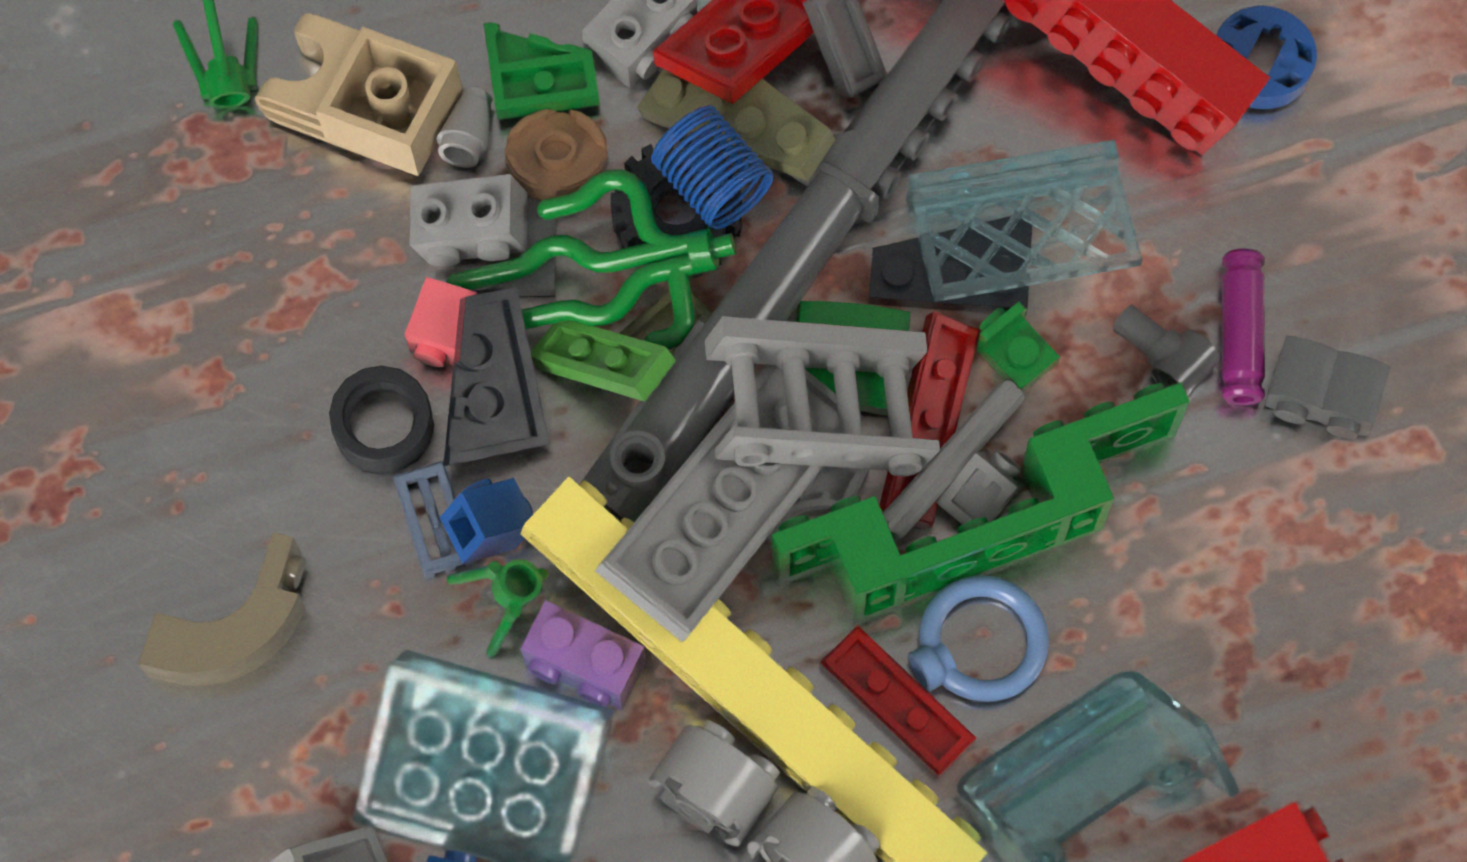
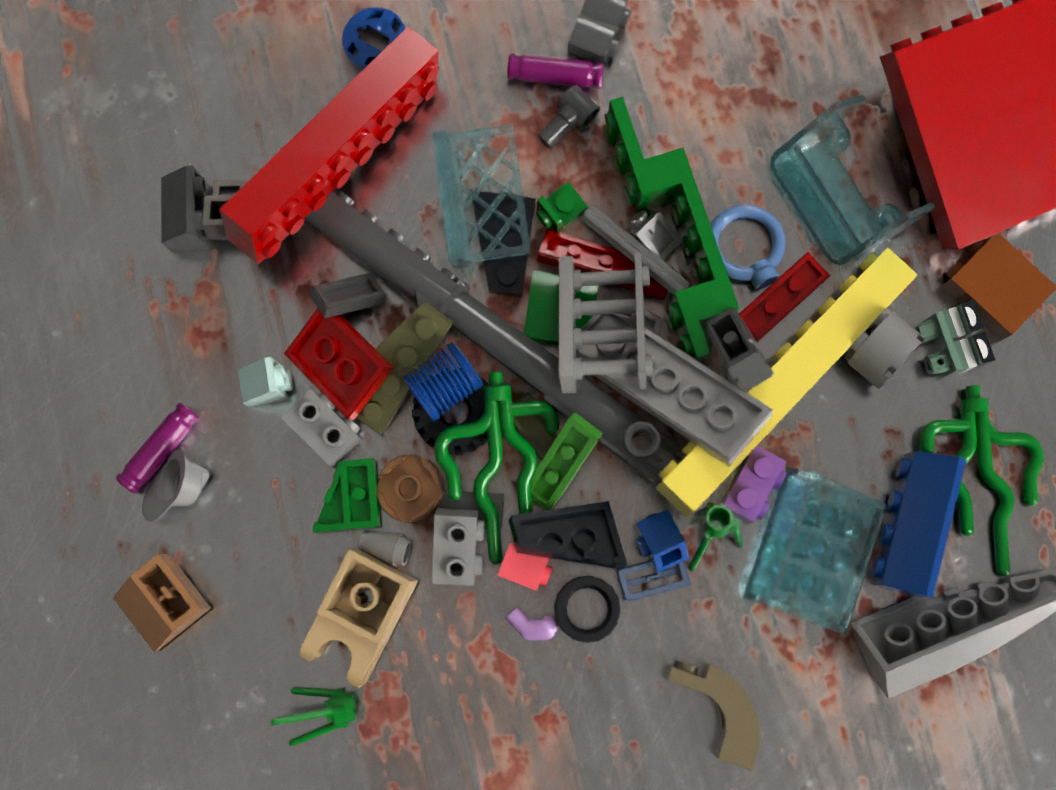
camera: 85 degrees left, 10 degrees up
light grey brick [647,720,780,846] -> none
none -> lavender arm [505,607,558,640]
none -> dark grey brick [704,308,774,391]

